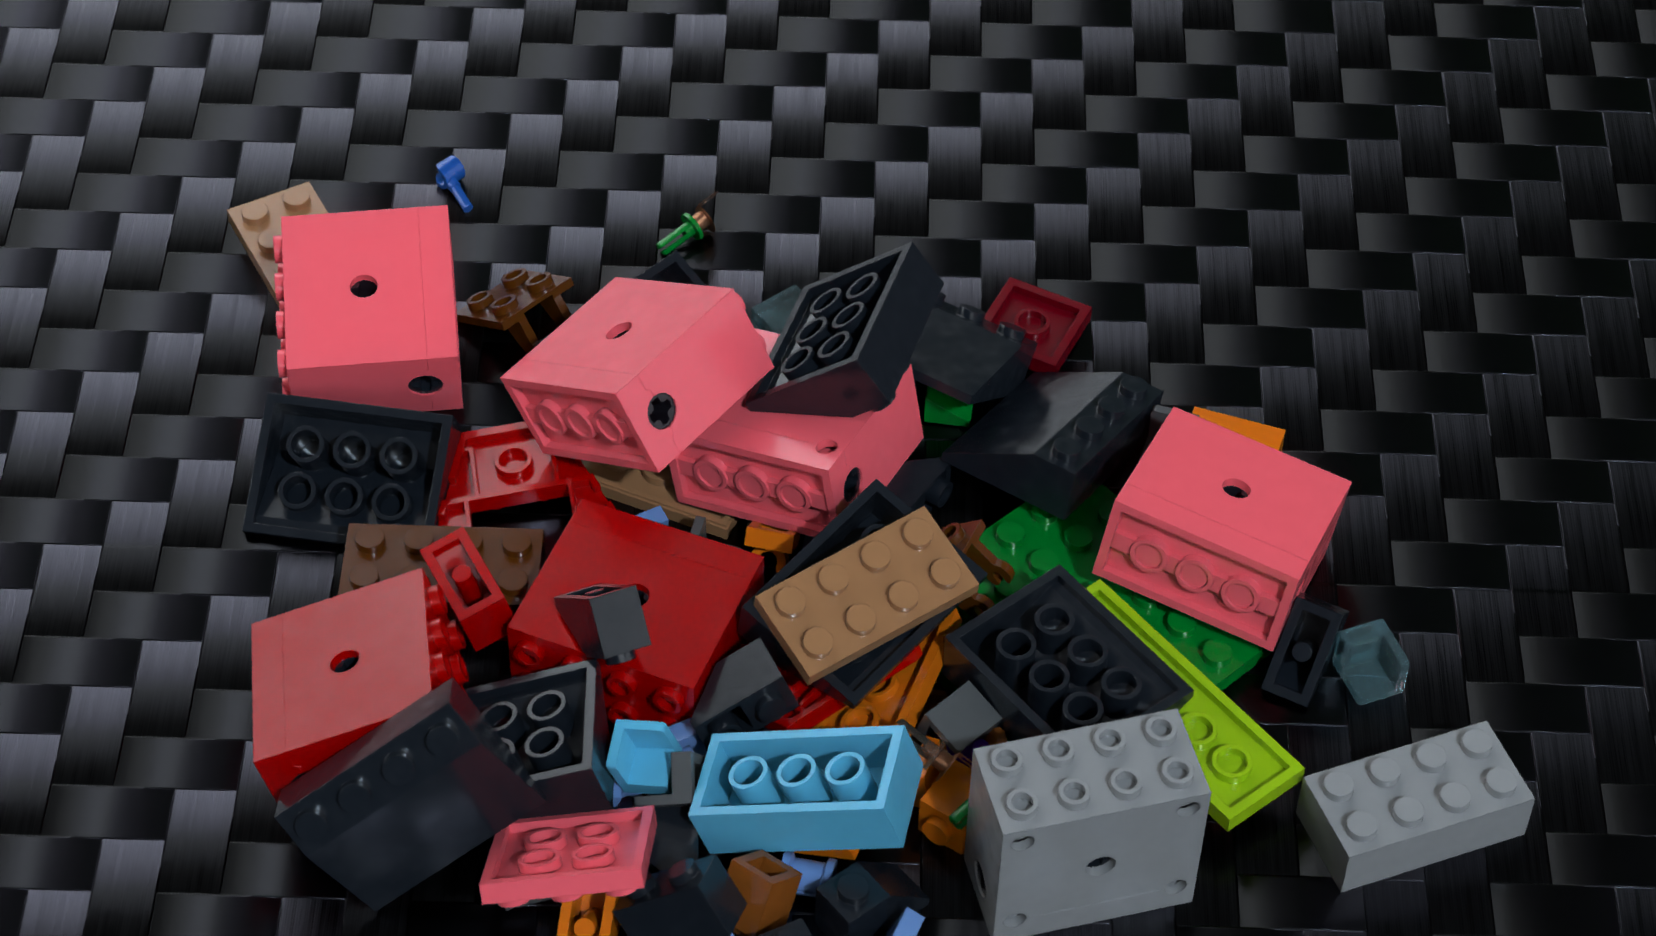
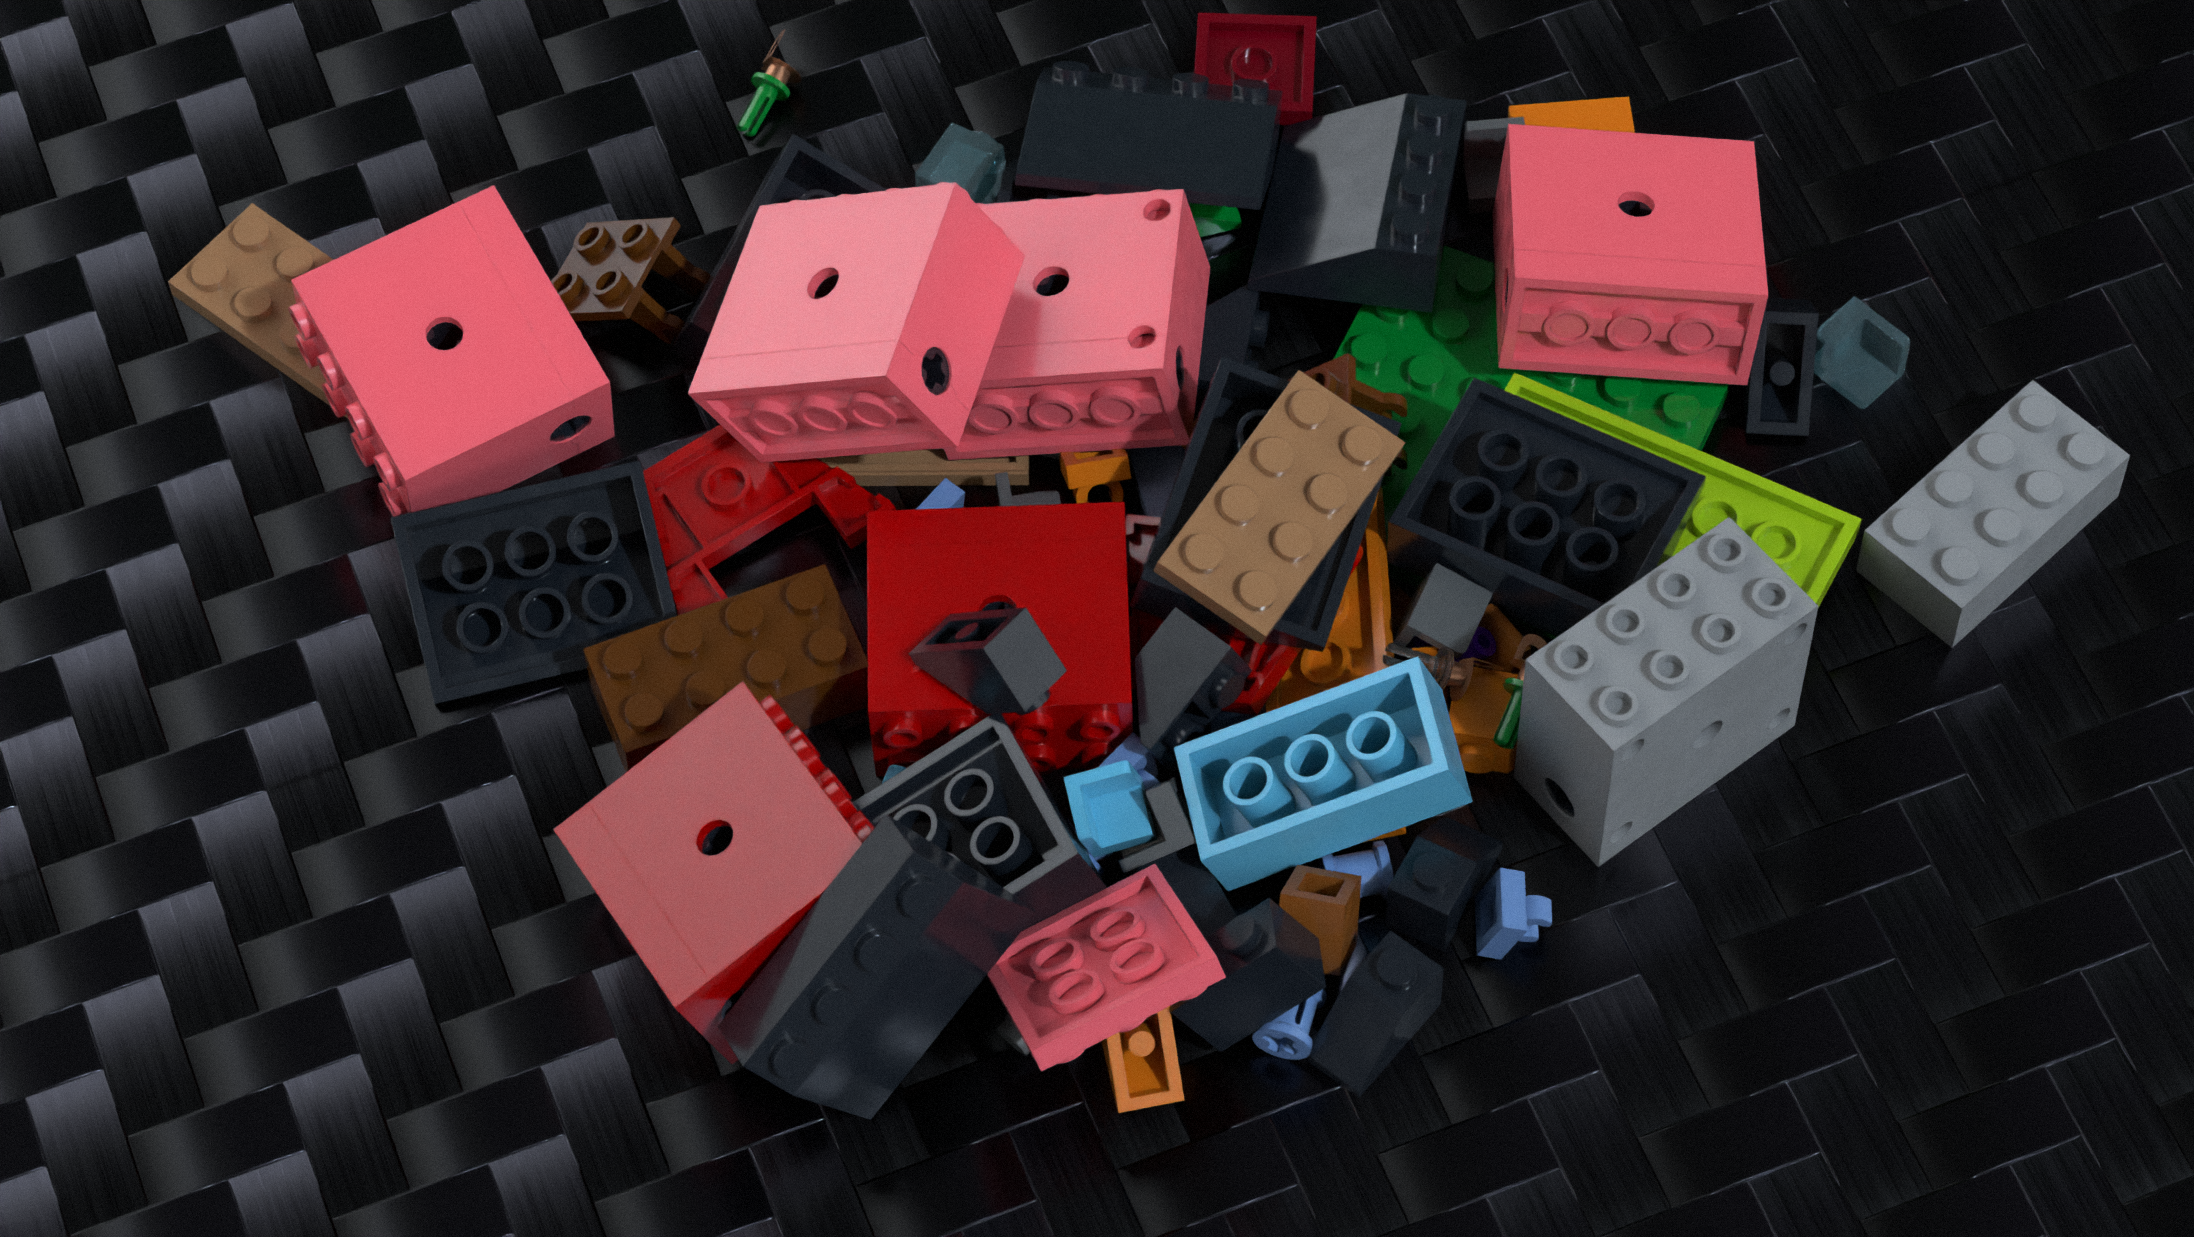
camera: 20 degrees left, 10 degrees up
red slope [419,526,514,652] -> none
blue hand [436,155,473,213] -> none
black slope [745,242,944,417] -> none

